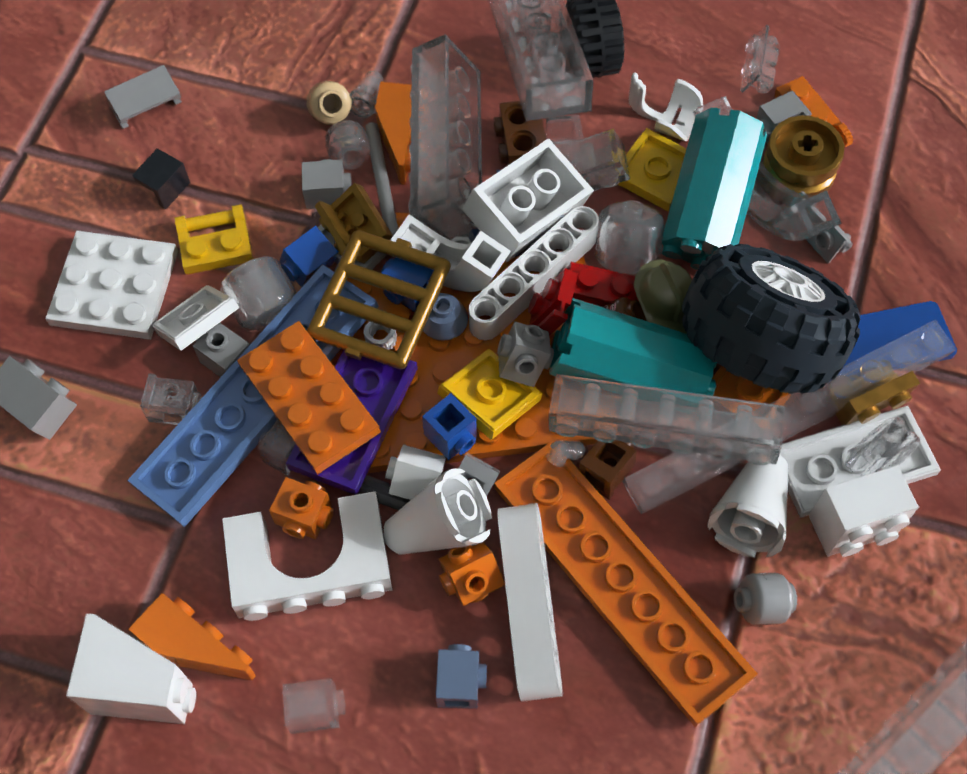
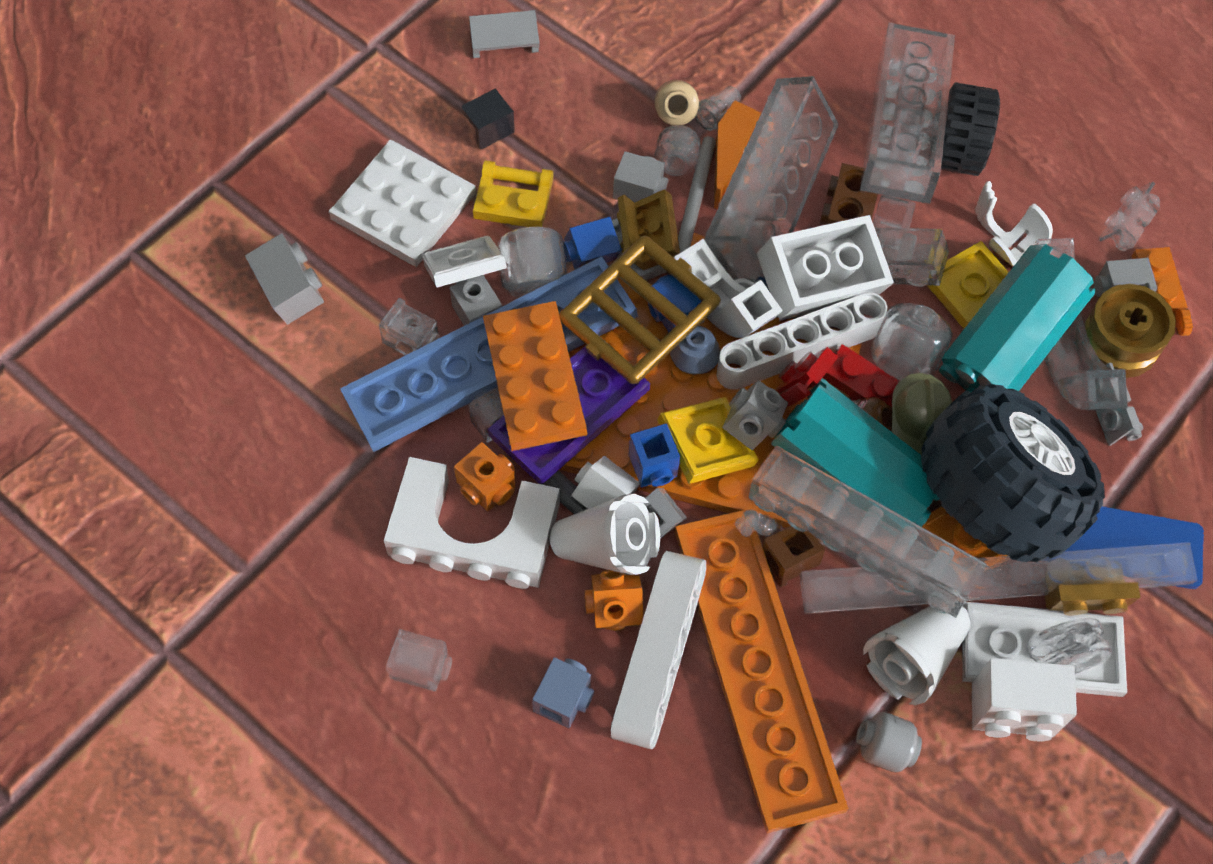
camera: 20 degrees right, 0 degrees up
white slope [66,614,196,724] -> none
orange slope [128,593,256,681] -> none
white axle [364,322,397,350] -> none

